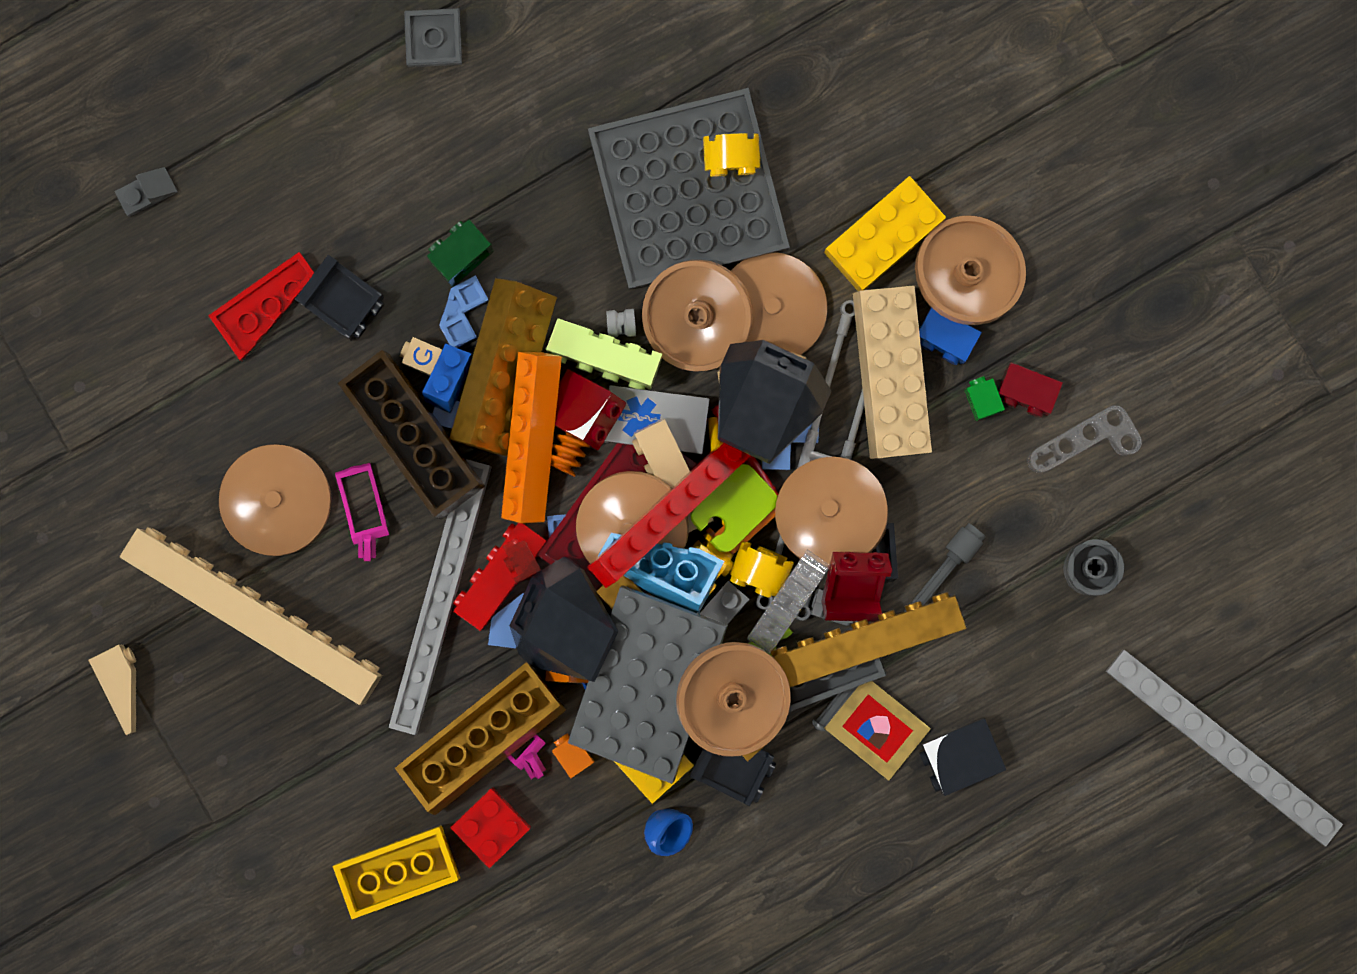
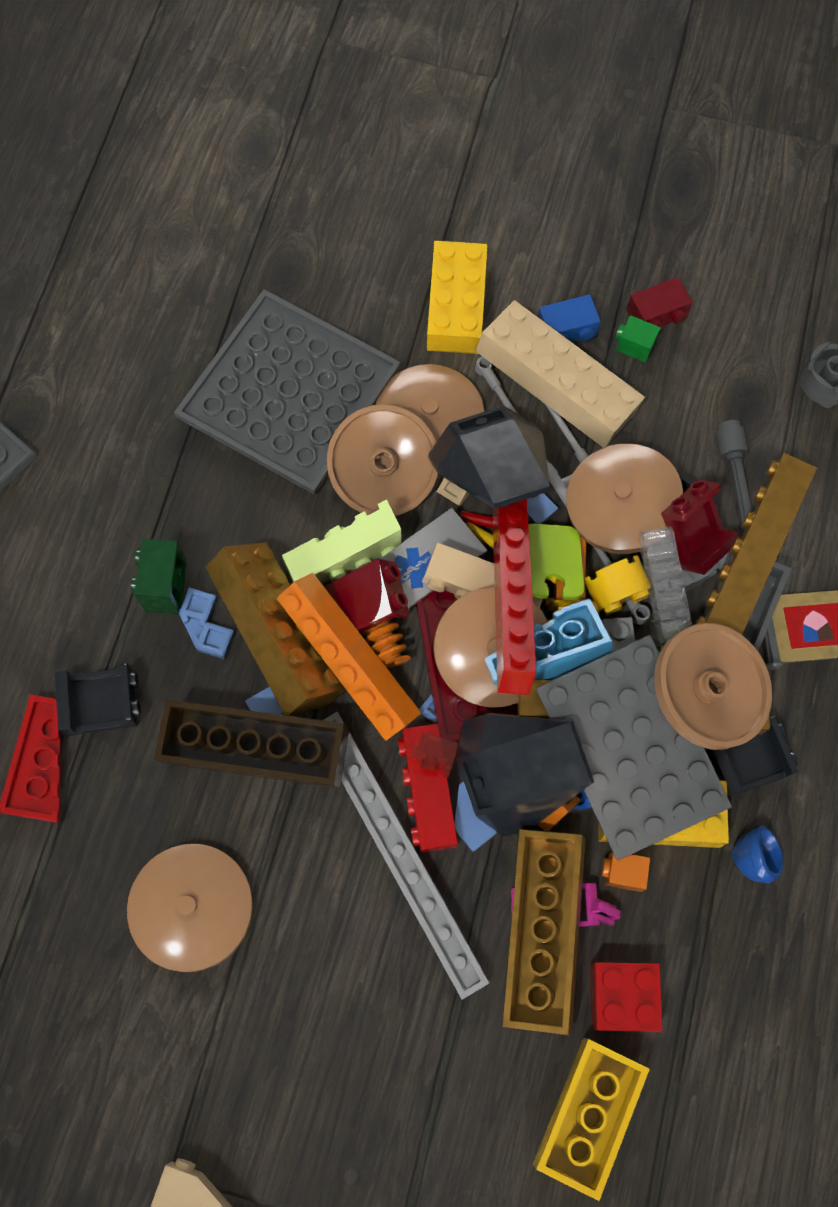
camera: 40 degrees left, 15 degrees down
tan brick [120,527,383,705] -> none
dark pink sword [335,463,389,561] -> none
tan brick [400,337,442,376] -> none
blue brick [423,343,472,413] -> none
light grey wheel [606,309,636,338] -> none
yellow brick [703,133,760,177] -> none
medium nougat dish [915,216,1026,325] -> none
clear beam [1027,405,1142,473] -> none

